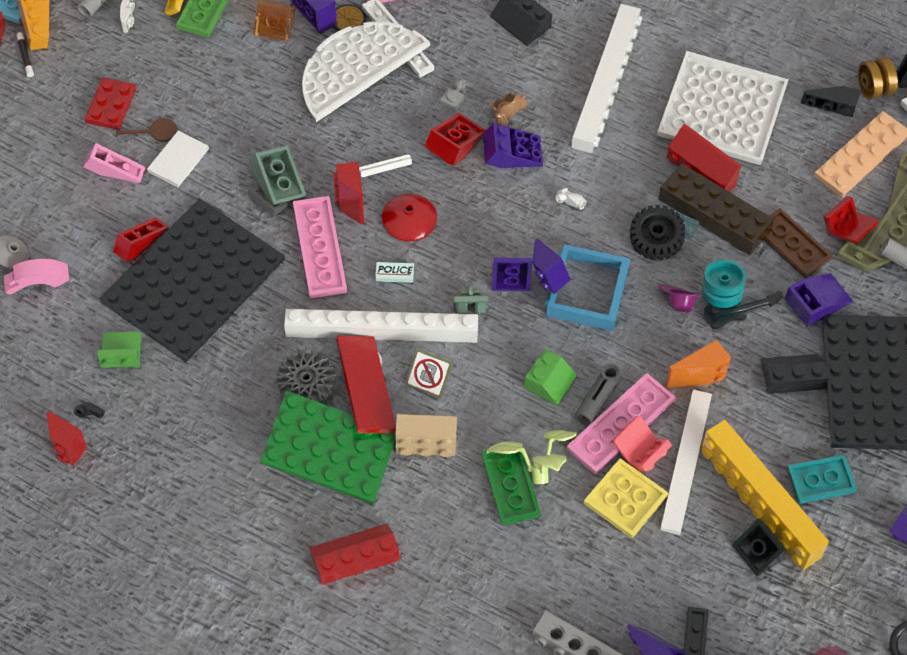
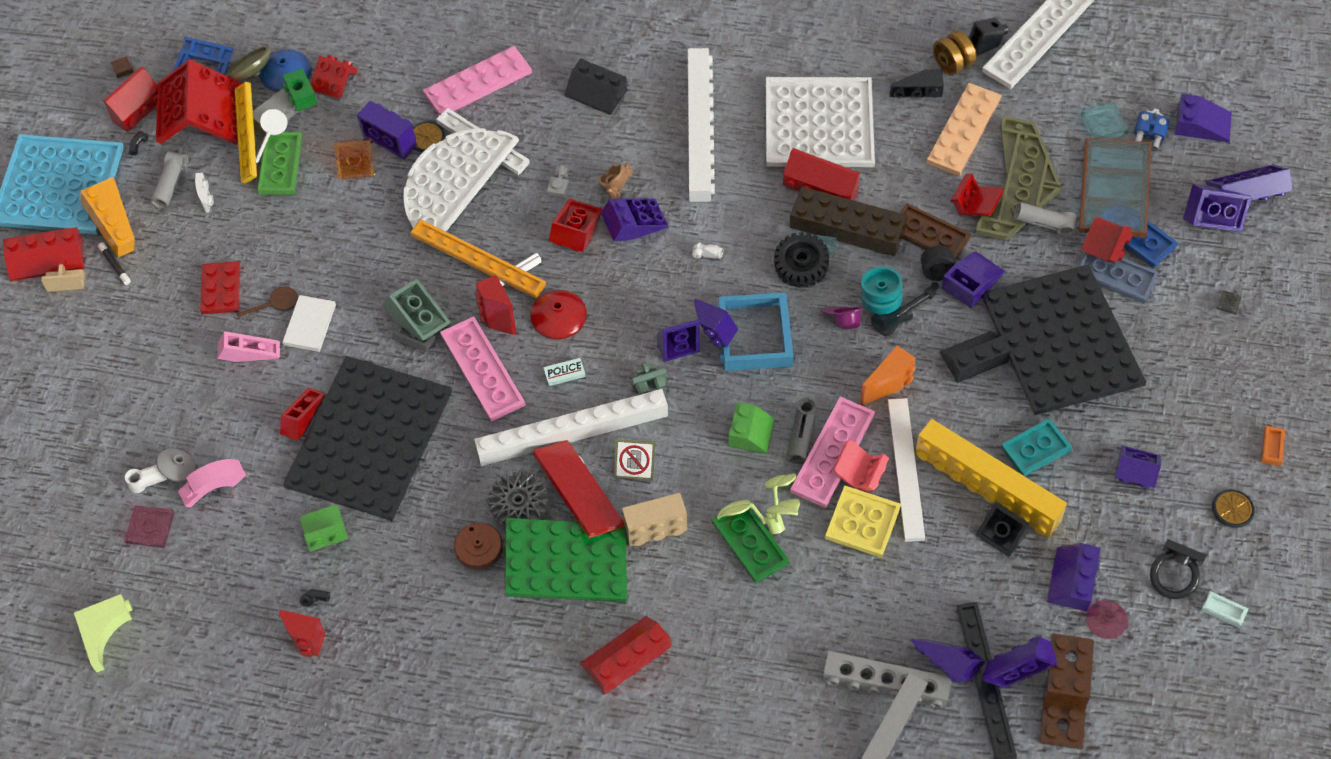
camera: 15 degrees left, 0 degrees up
none -> light orange tile [410,219,546,298]
none -> copper wheel [454,523,503,570]
none -> black tyre [921,245,955,281]
none -> dark purple slope [1047,543,1101,612]

